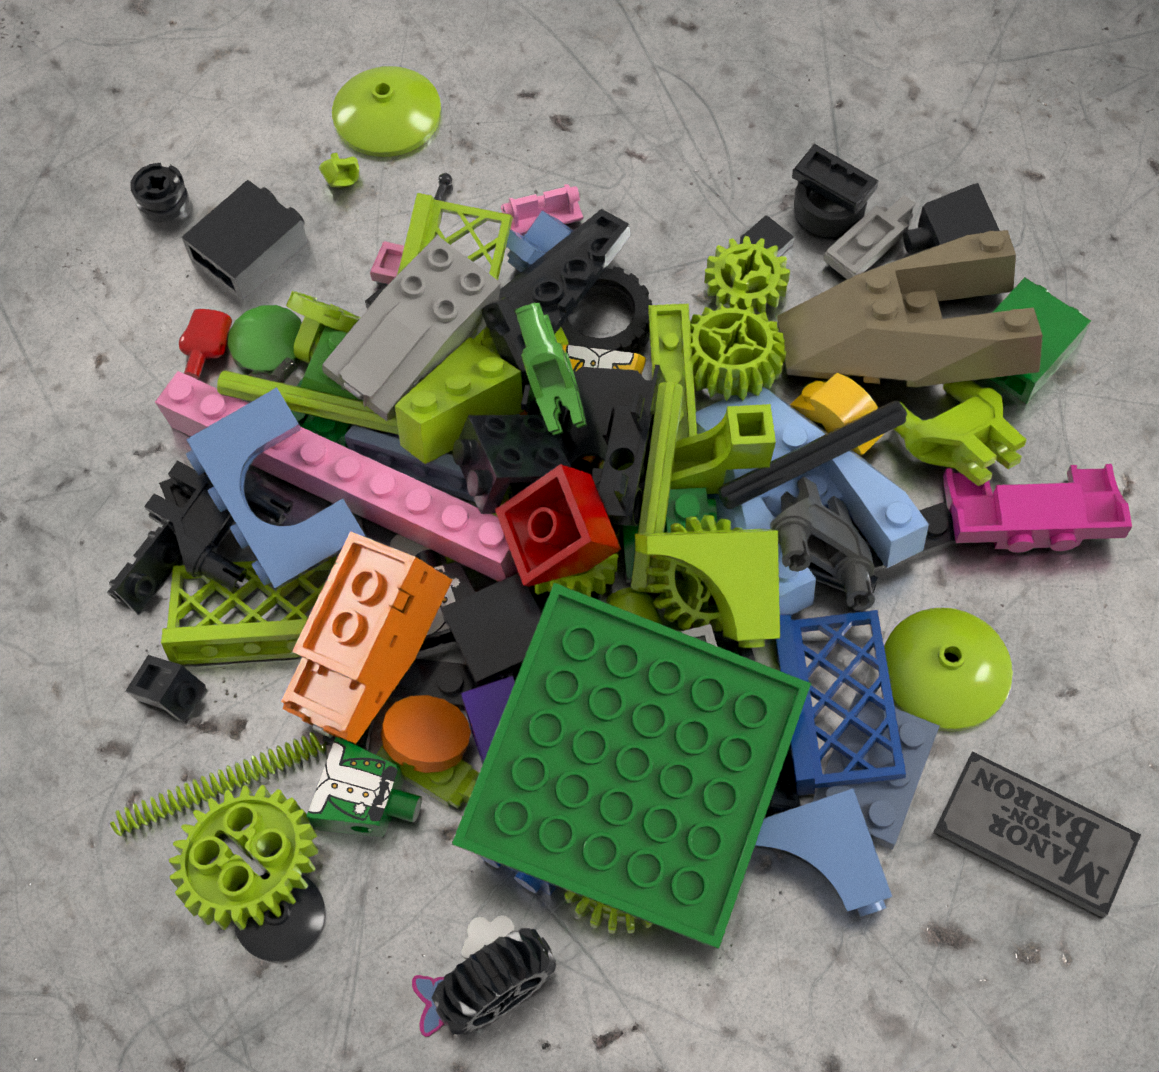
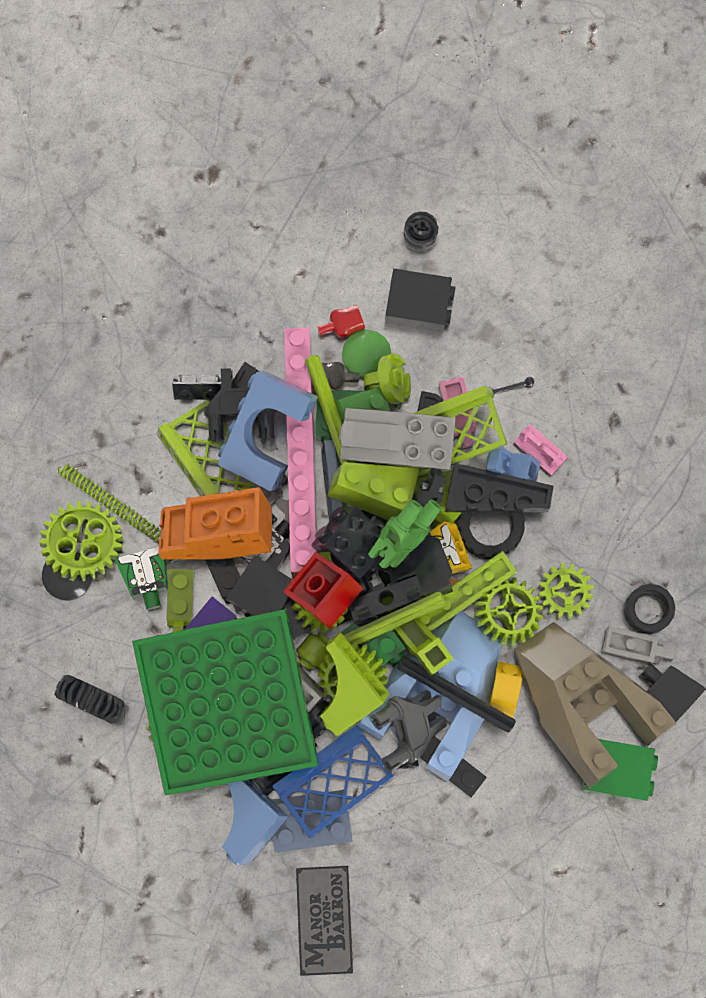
camera: 55 degrees right, 15 degrees up
black bracket [125,655,206,722] -> none
lime piece [319,153,359,188] -> none
lime dish [332,66,441,157] -> none
orange tile [380,695,471,773] -> none
sticker [412,975,444,1037] -> none
white sticker [461,915,515,958] -> none
black tile [740,215,794,257] -> none
black plate [792,144,879,215] -> none
lime dish [884,608,1013,732] -> none
lime connector [893,380,1027,486] -> none
dark pink bracket [943,464,1132,553] -> none

